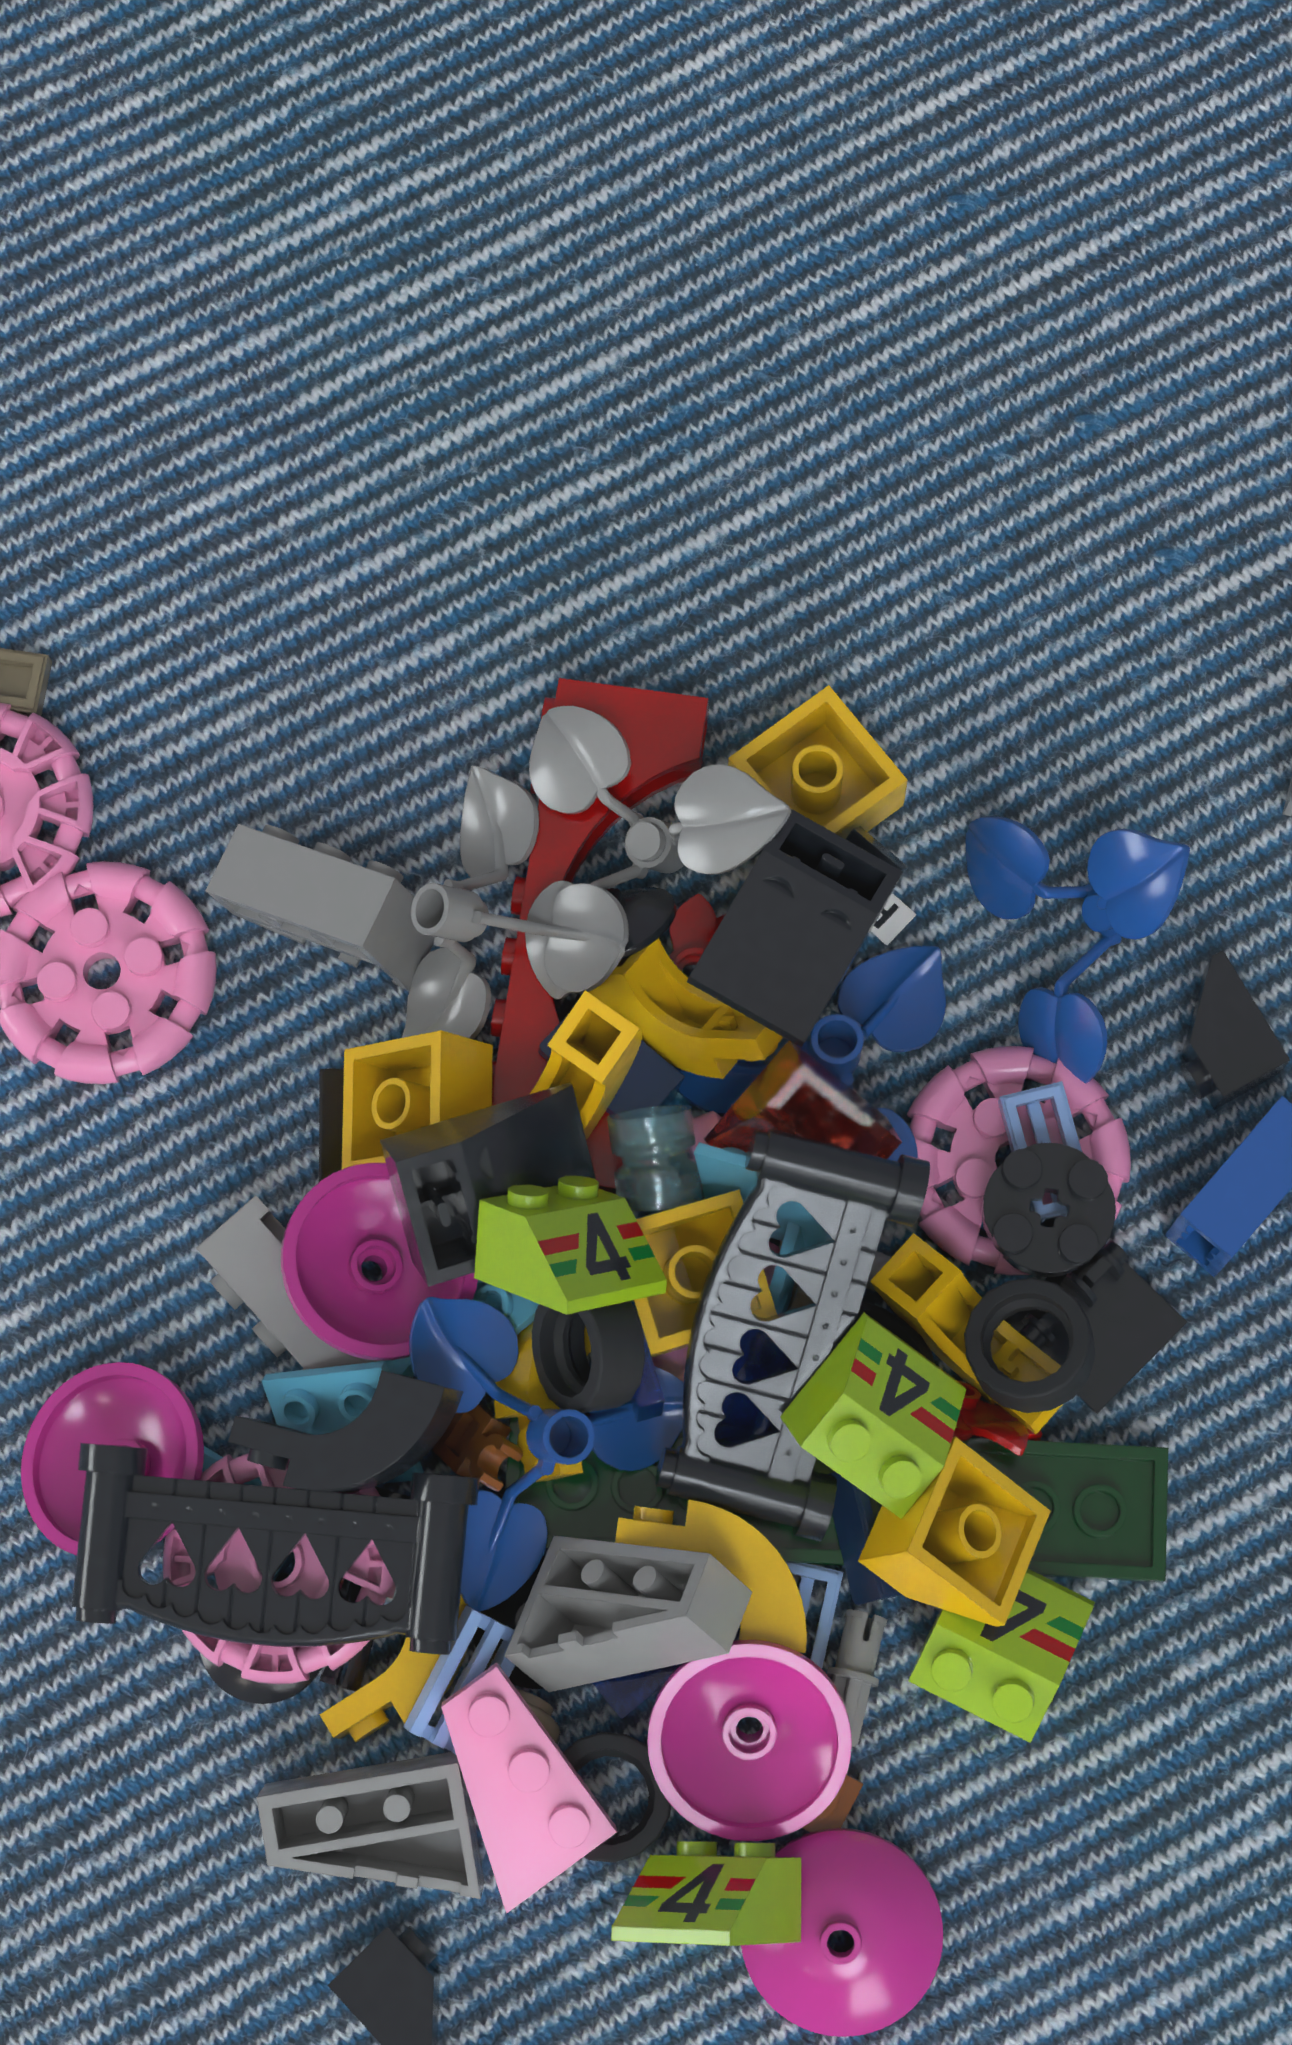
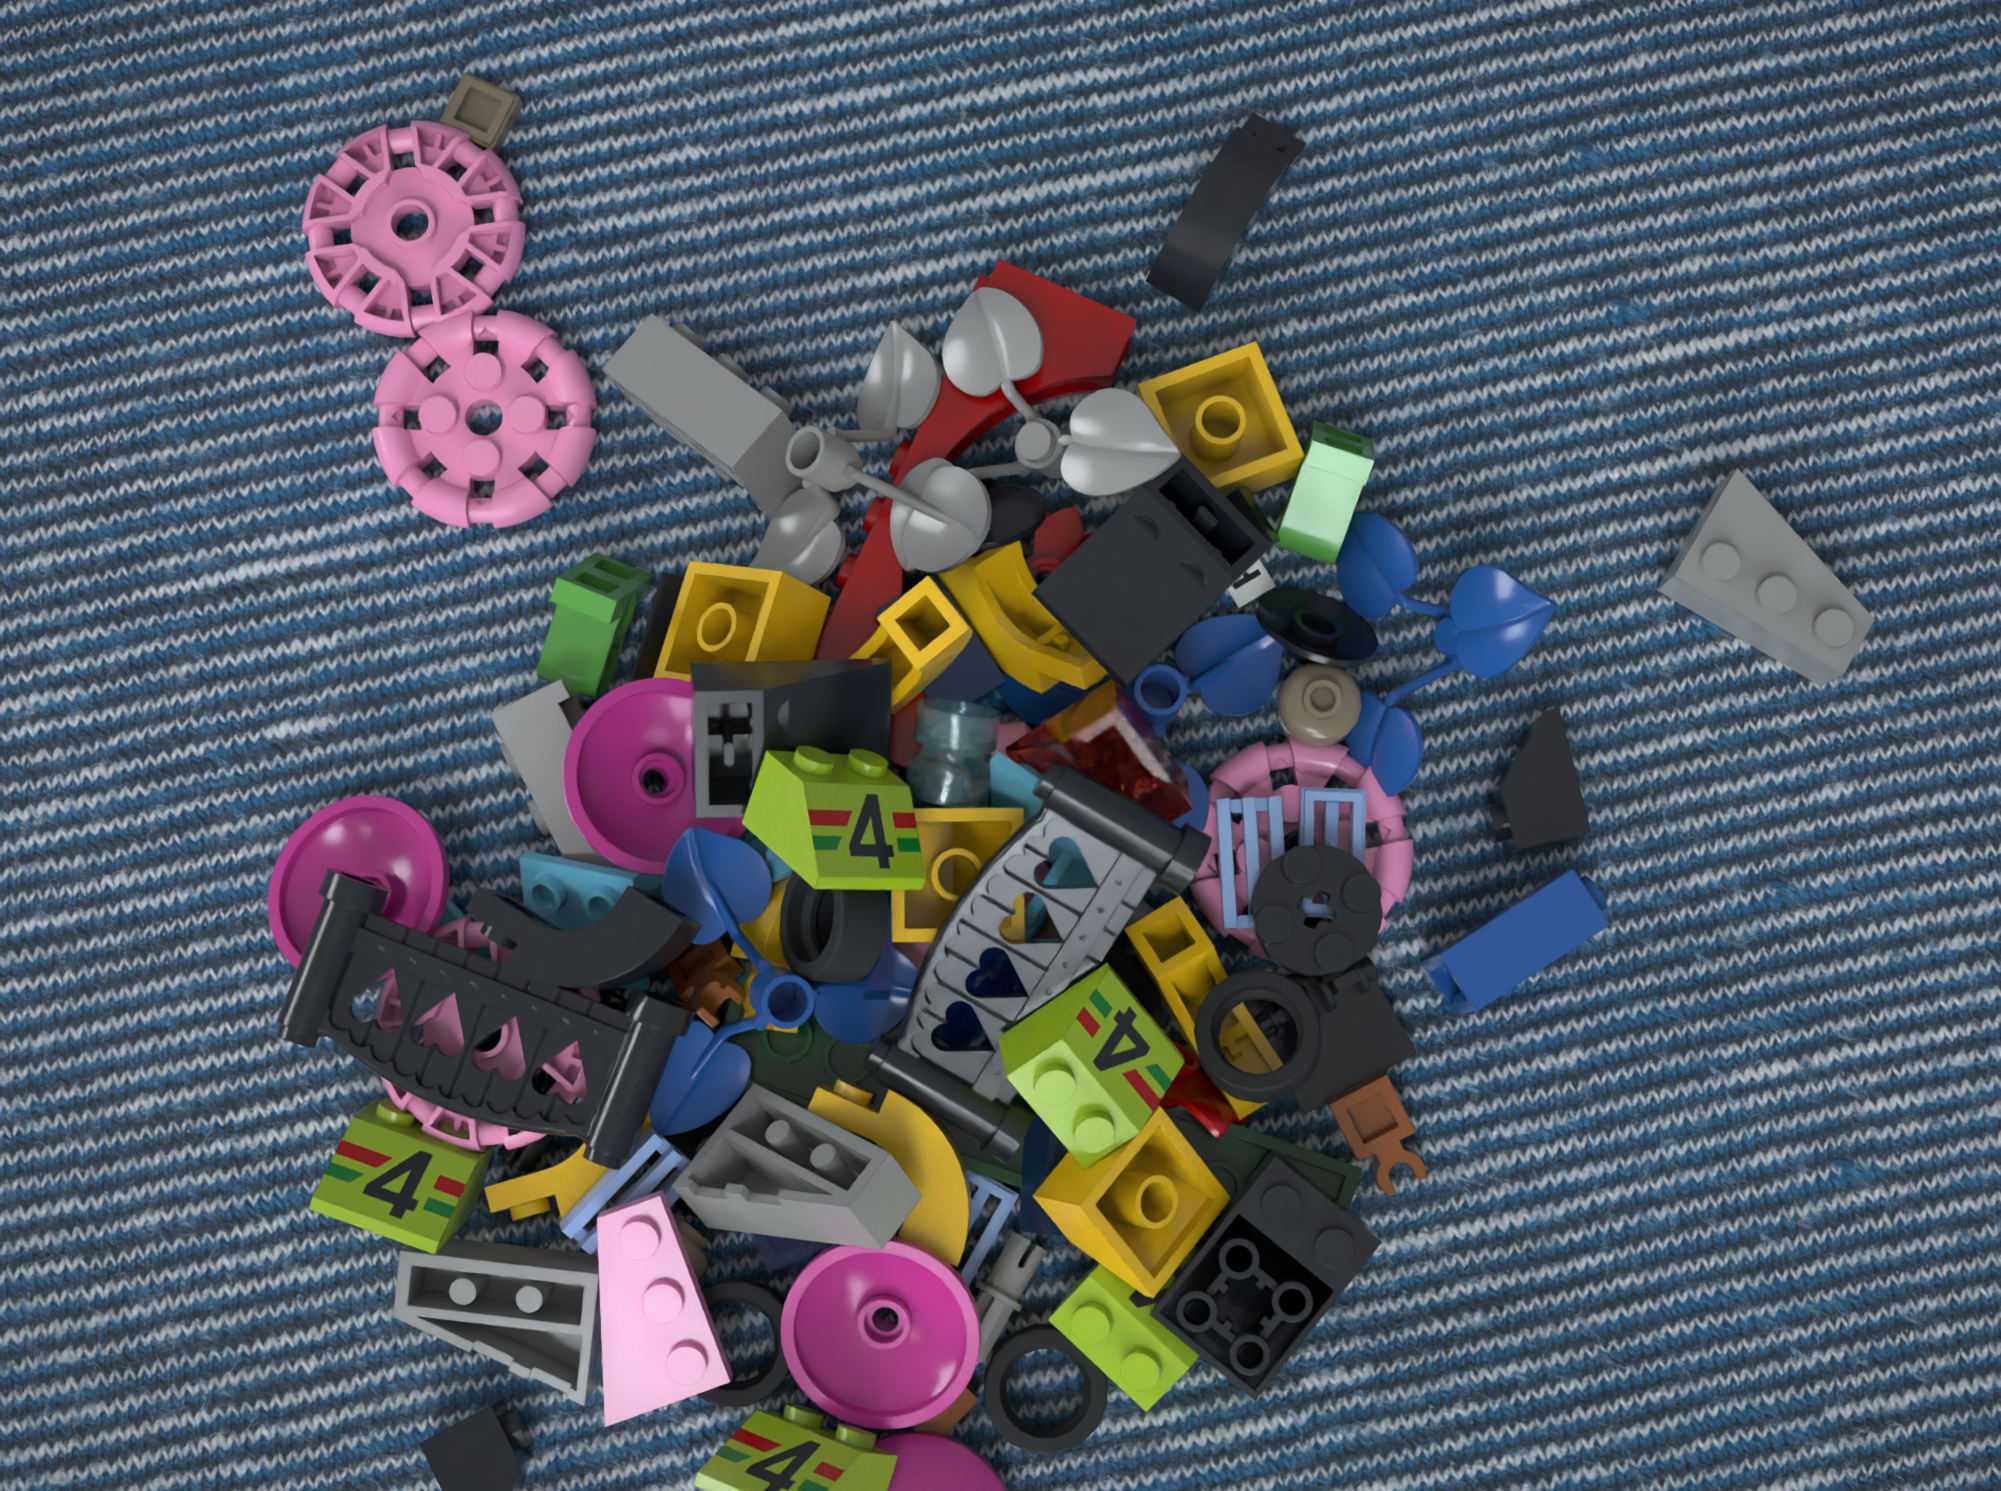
camera: 10 degrees right, 5 degrees up
none -> lime slope [309,1098,495,1254]
none -> bright green tile [537,552,654,701]
none -> black tyre [984,1324,1108,1454]
none -> black arch [1146,112,1306,313]
none -> black slope [1149,1149,1382,1401]
none -> light blue tile [1215,796,1285,930]
none -> black dish [1255,588,1378,667]
none -> tile [1273,420,1374,565]
none -> dark tan head [1274,662,1362,747]
none -> dark orange plate [1325,1070,1426,1196]

